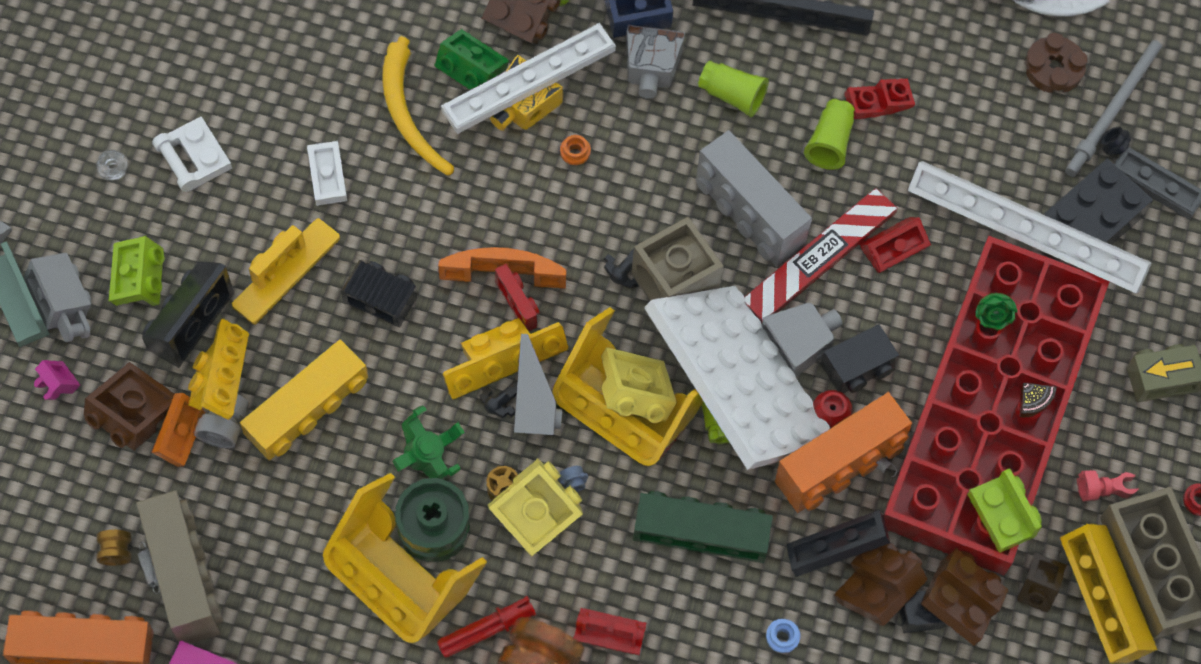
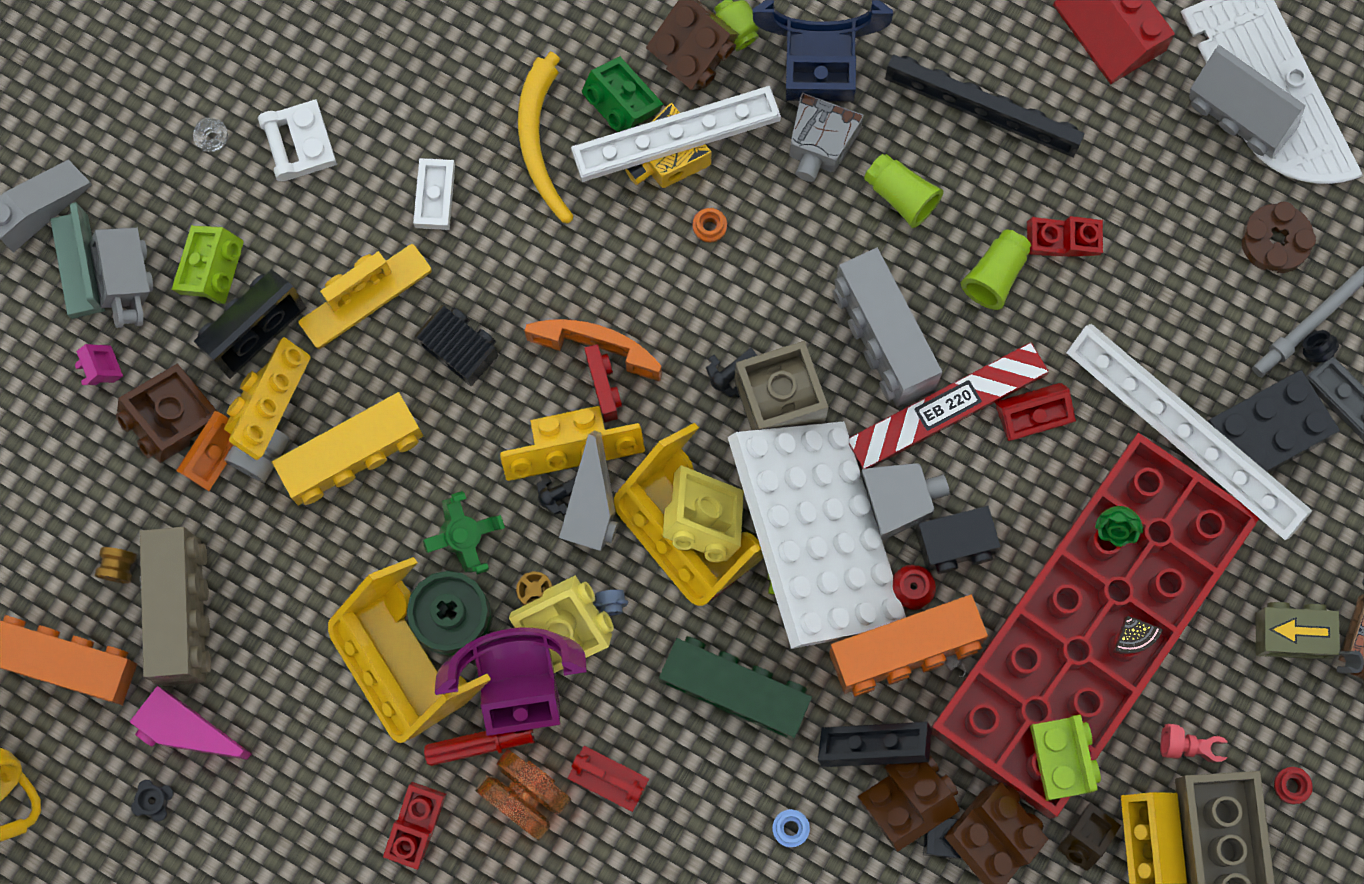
camera: 20 degrees right, 10 degrees up
none -> magenta piece [435,628,587,736]

